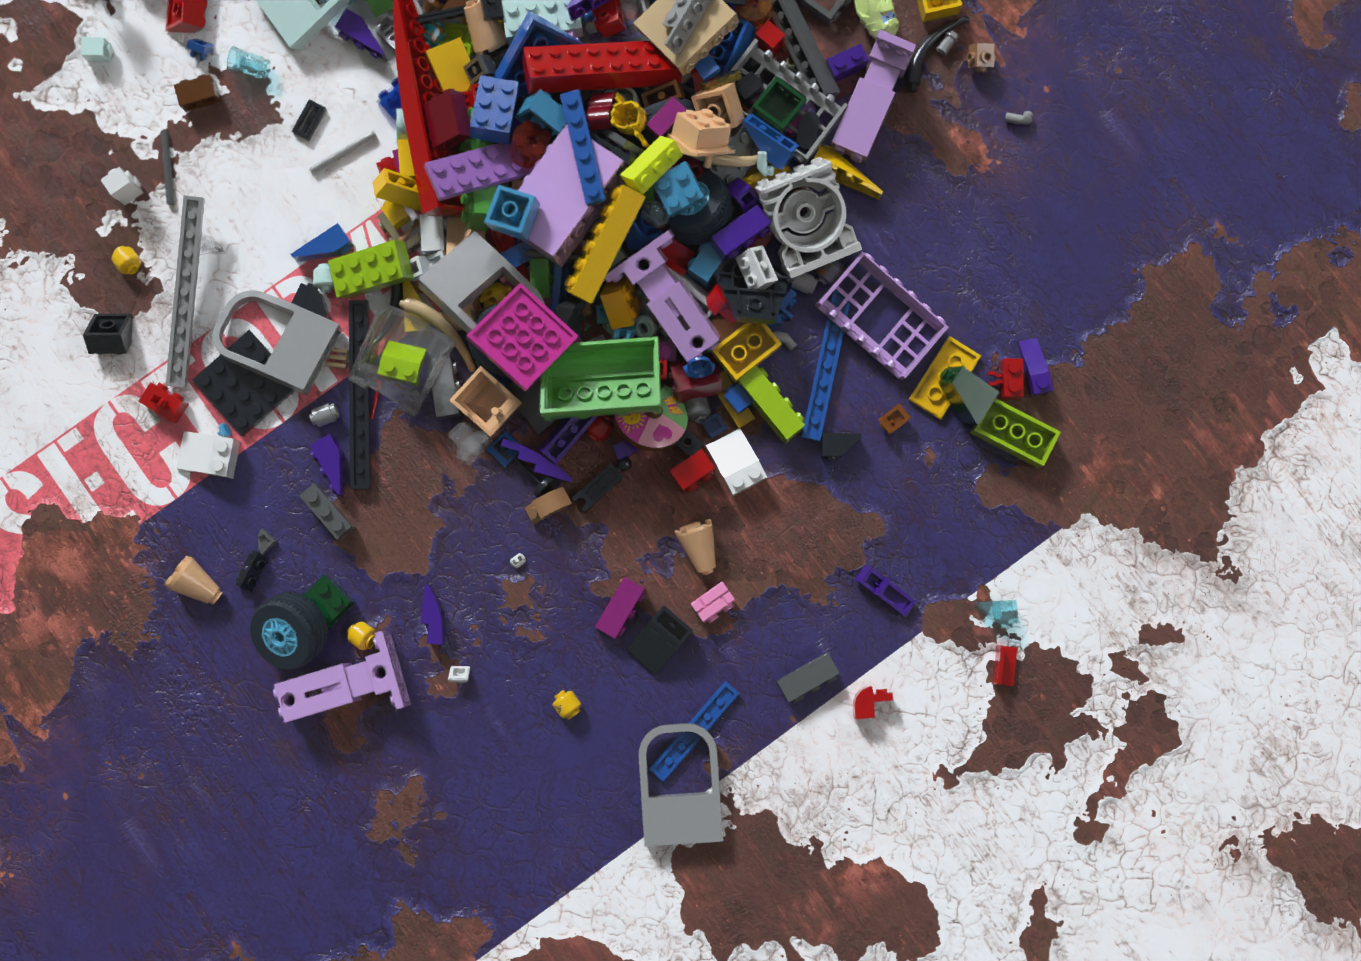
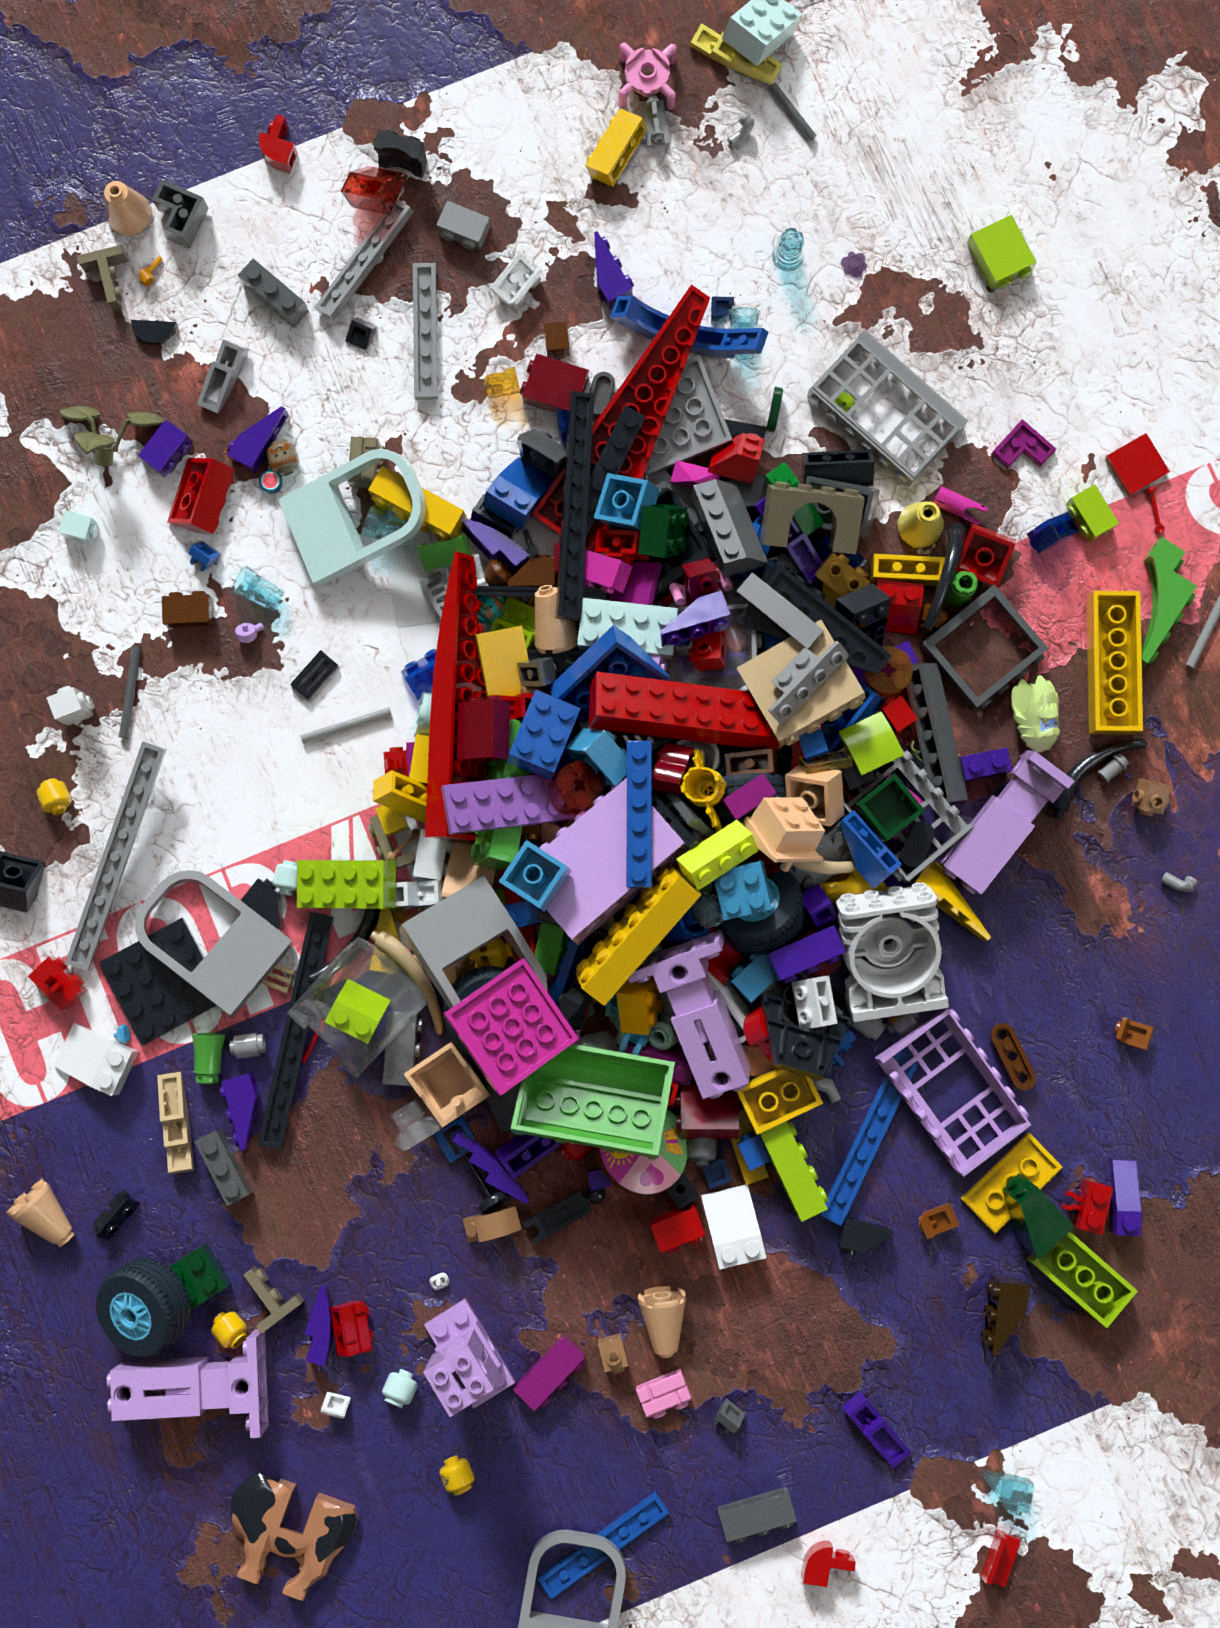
camera: 10 degrees right, 0 degrees up
dark grey tile [258,528,278,555] -> none
blue slope [290,223,354,262] -> none
dark purple slope [335,8,387,61] -> none
black slope [627,605,693,675] -> none
blue piece [683,357,715,379] -> none
light aqua arm [757,151,774,177] -> none
none -> tan slope [157,1072,194,1175]
none -> bright green plant [192,1033,226,1084]
none -> nougat animal [231,1472,359,1601]
none -> lavender piece [235,623,264,643]
none -> dark tan bracket [243,1266,304,1334]
none -> red brick [330,1301,374,1357]
none -> light aqua head [382,1369,418,1408]
none -> lavender brick [423,1298,515,1417]
none -> medium nougat brick [598,1333,628,1374]
none -> dark grey tile [713,1398,745,1434]
none -> lime slope [838,711,904,775]
none -> dark brown slope [980,1275,1030,1356]
none -> reddish brown plate [989,1023,1036,1090]
none -> dark orange bracket [1114,1017,1155,1051]

